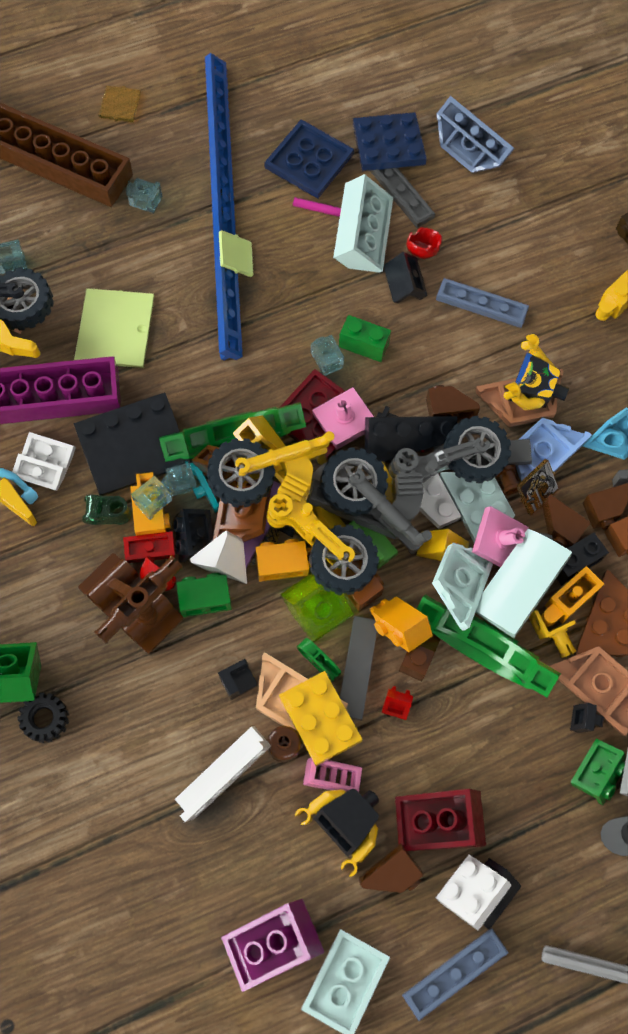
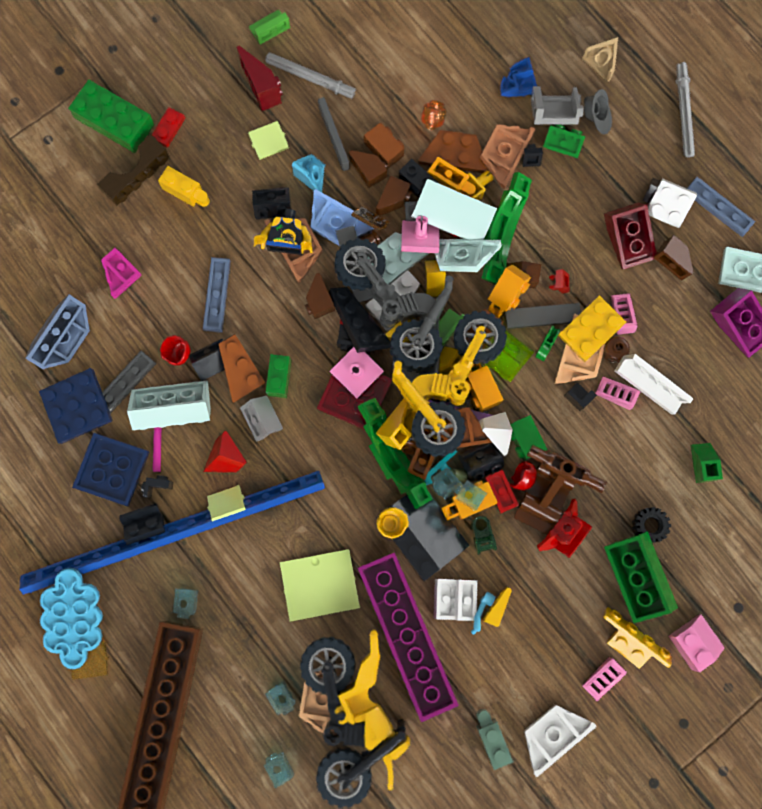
camera: 105 degrees left, 10 degrees up
black torso [295,789,379,876] -> none
clear light blue brick [311,335,344,376] -> none
none -> medium azure plate [40,568,103,669]
none -> dark pink wing [101,248,142,299]
none -> black bracket [119,504,165,545]
none -> black bracket [141,475,174,499]
none -> red slope [203,431,247,473]
none -> dark orange wing [218,334,265,403]
none -> light grey panel [240,396,283,442]
none -> black bracket [252,187,291,219]
none -> yellow hair [376,507,409,539]
none -> olive piece [448,469,468,484]
none -> red piece [537,499,593,558]
none -> bright pink slope [595,377,640,410]
none -> green slope [690,443,723,483]

